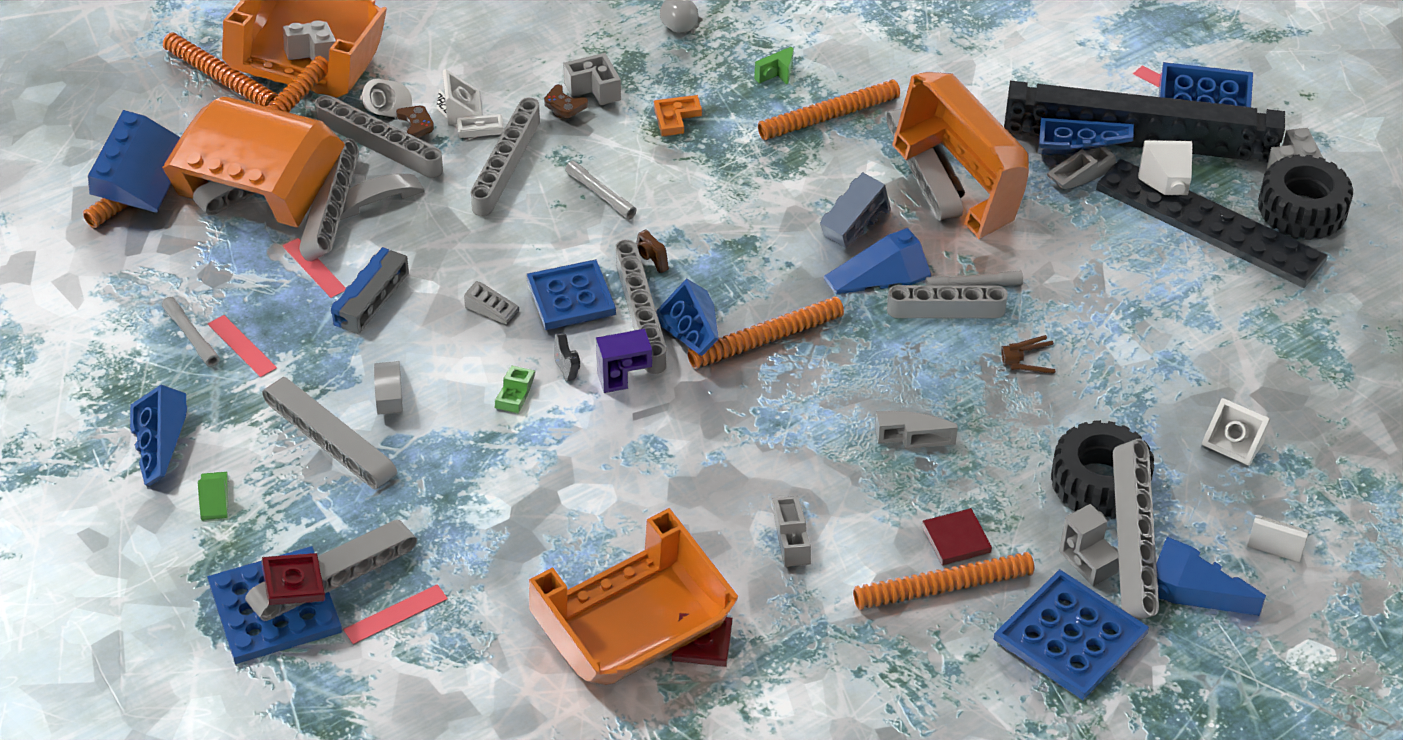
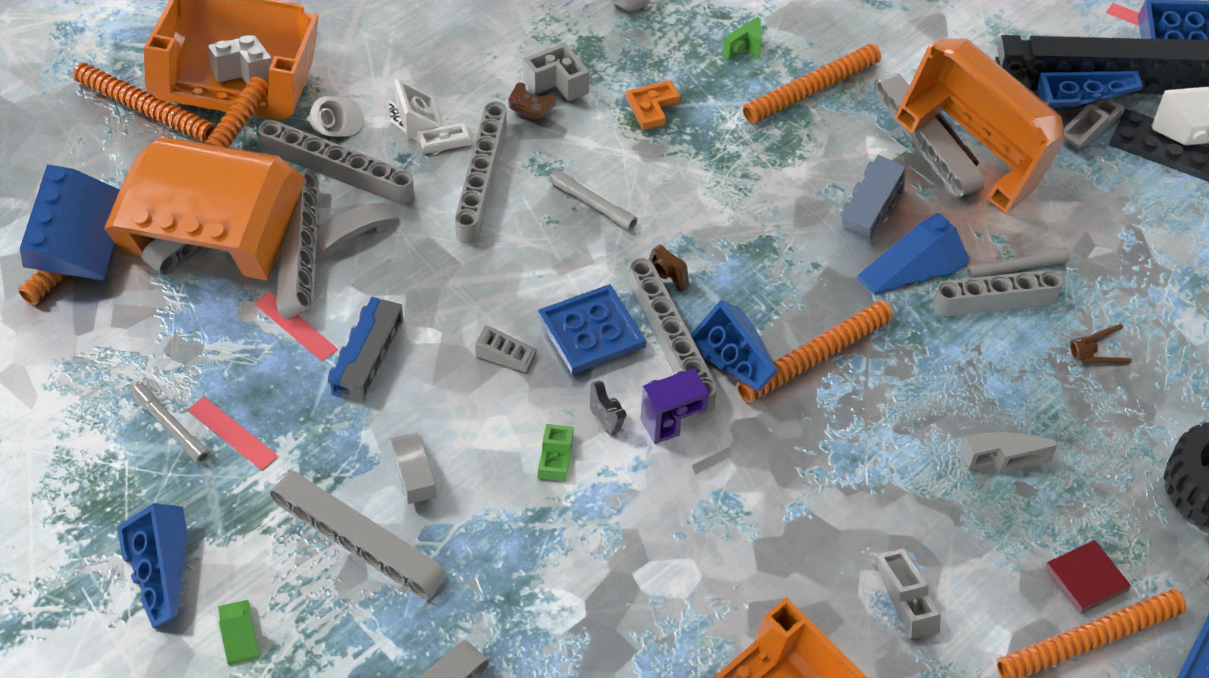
camera: 10 degrees left, 5 degrees up
reddish brown piece [396,105,434,138] -> none

